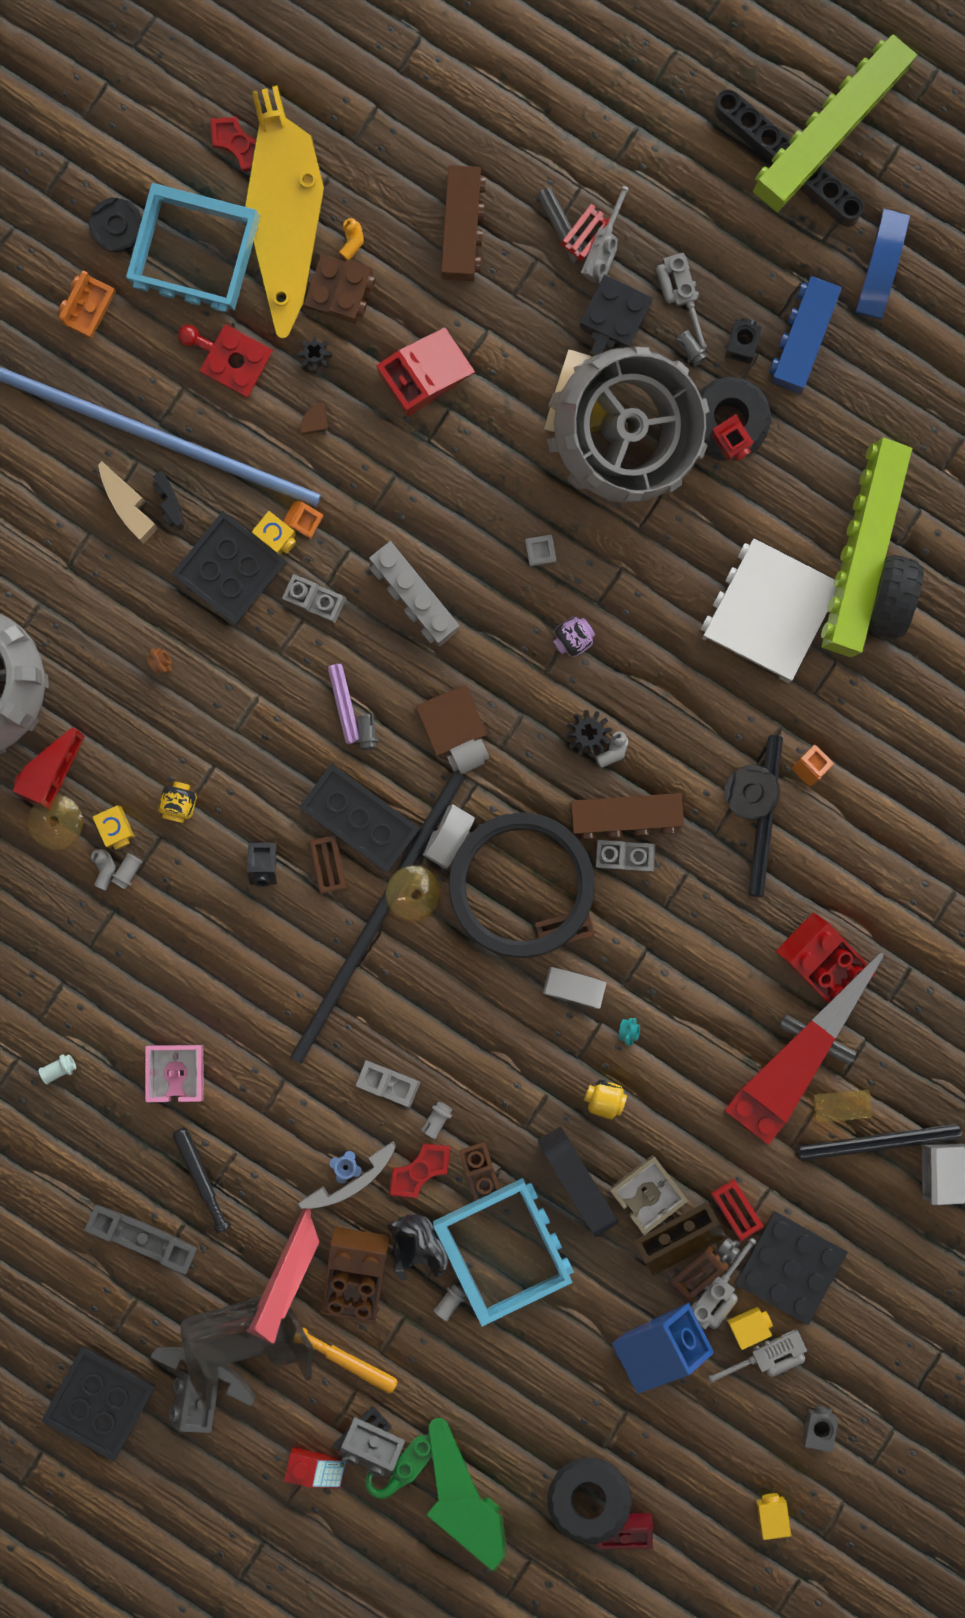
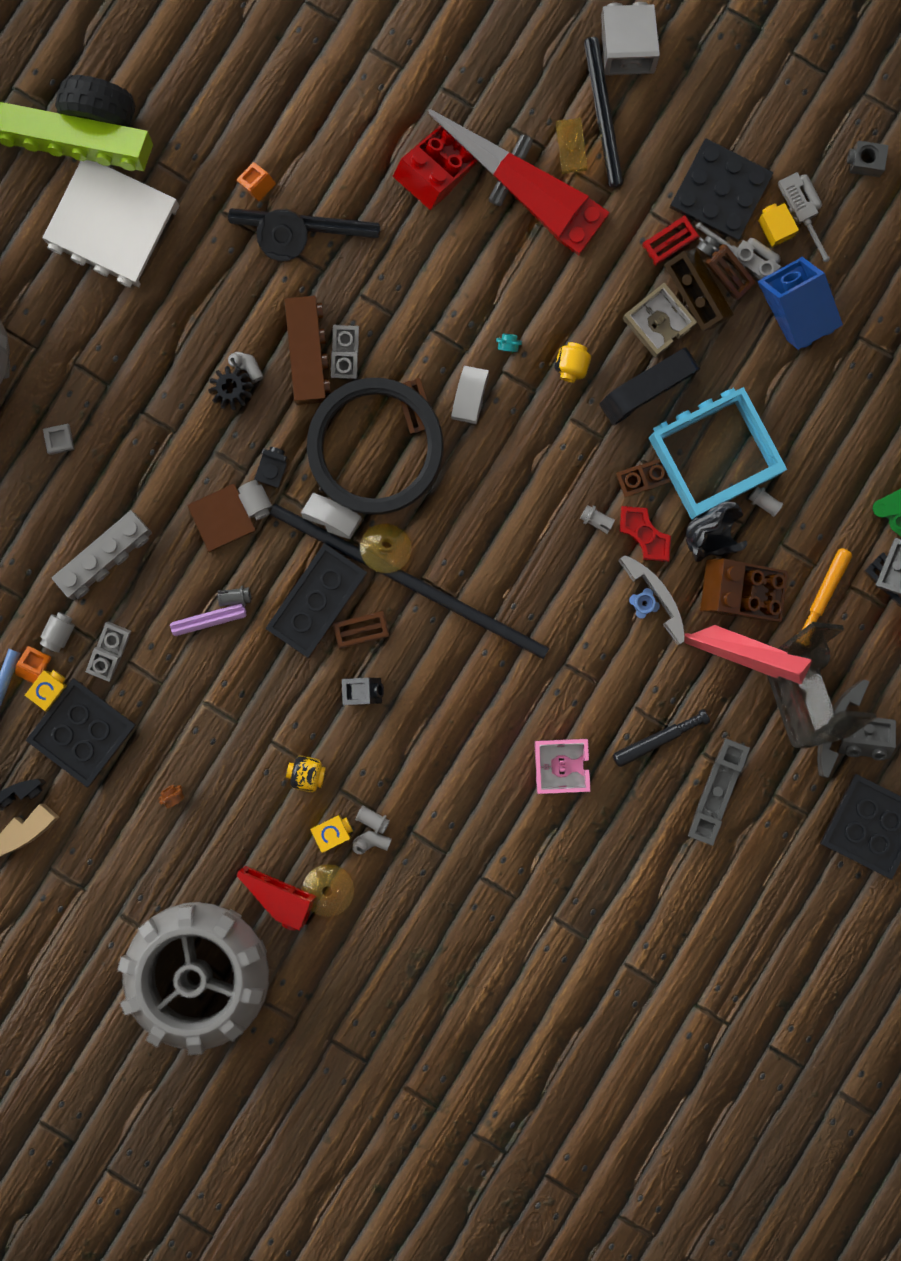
camera: 90 degrees left, 0 degrees up
light aqua pin [39,1055,76,1085] -> none
light grey slope [356,1060,420,1107] -> none
head [553,617,595,657] -> none
none -> light grey brick [40,612,75,653]
none -> black bracket [254,447,289,489]

